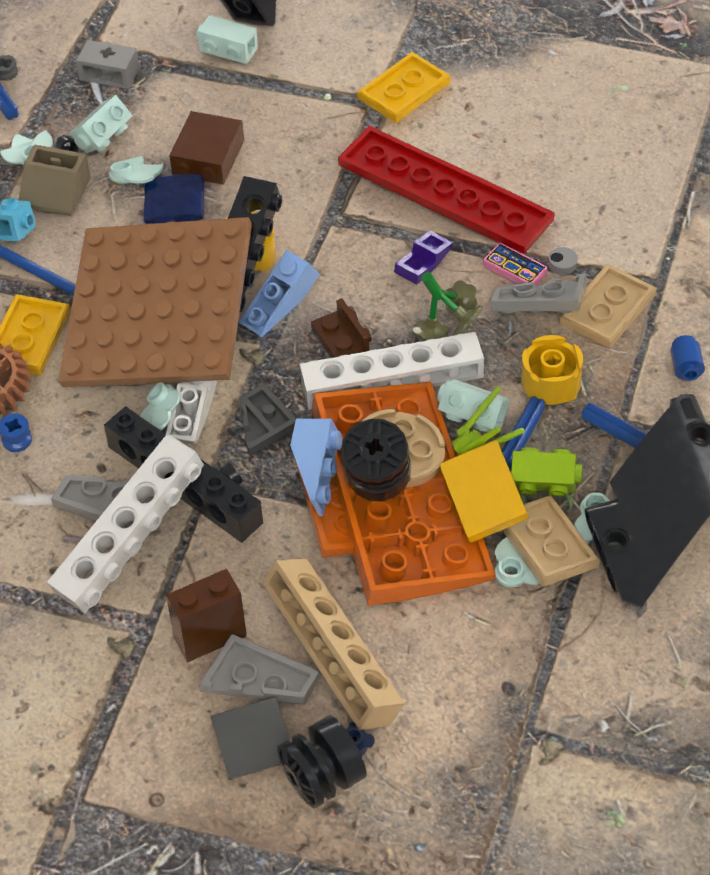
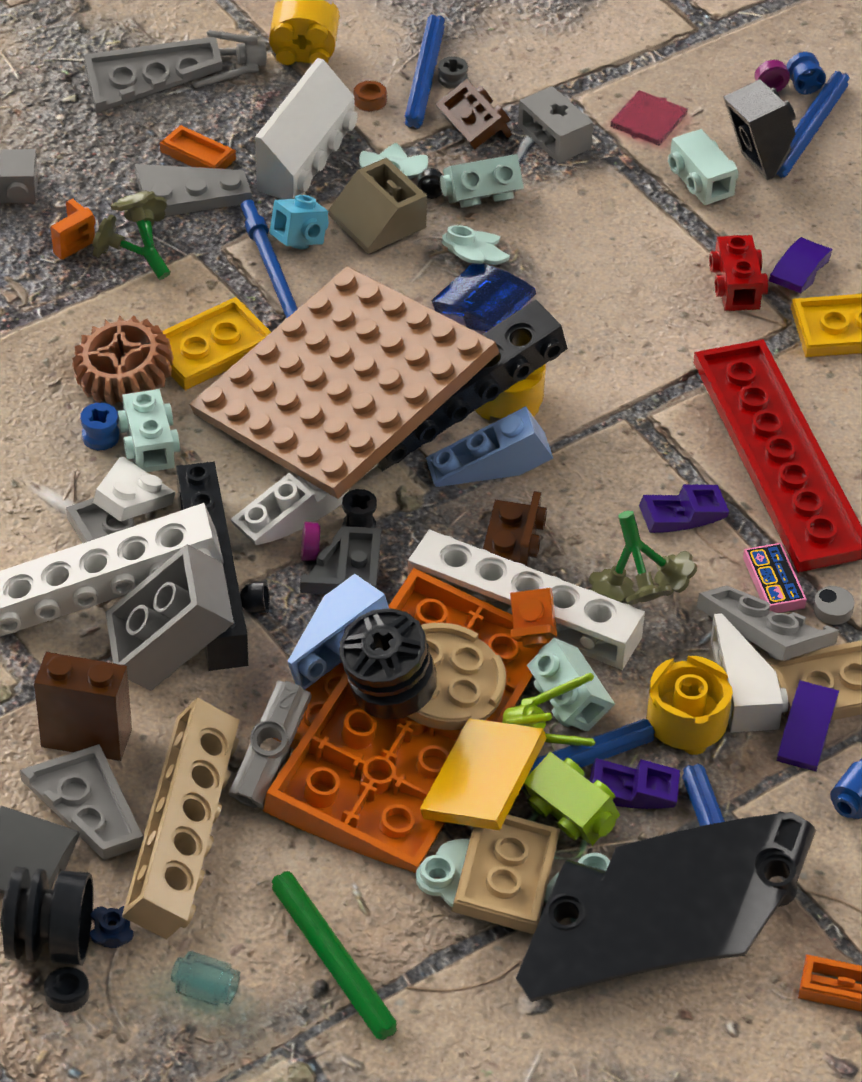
camera: 35 degrees right, 5 degrees down
light aqua plate [140,382,181,431] -> none
reddish brown brick [169,111,244,185] -> none
none -> black tile [44,967,90,1013]
none -> white wing [93,456,176,521]
none -> light grey brick [106,544,234,691]
none -> light aqua brick [117,389,180,472]
none -> clear light blue brick [171,951,240,1006]
none -> light grey piece [229,681,312,809]
none -> green axle [272,871,397,1040]
none -> magenta tile [301,522,320,562]
none -> black bush [342,489,377,528]
none -> bracket [436,79,513,150]
none -> orange bracket [510,588,557,648]
none -> dark purple slope [589,758,680,809]
none -> clear pink piece [610,90,688,146]
none -> red brick [709,235,768,311]
none -> white slope [711,613,788,733]
none -> dark purple slope [768,237,833,293]
none -> dark purple slope [776,680,839,772]

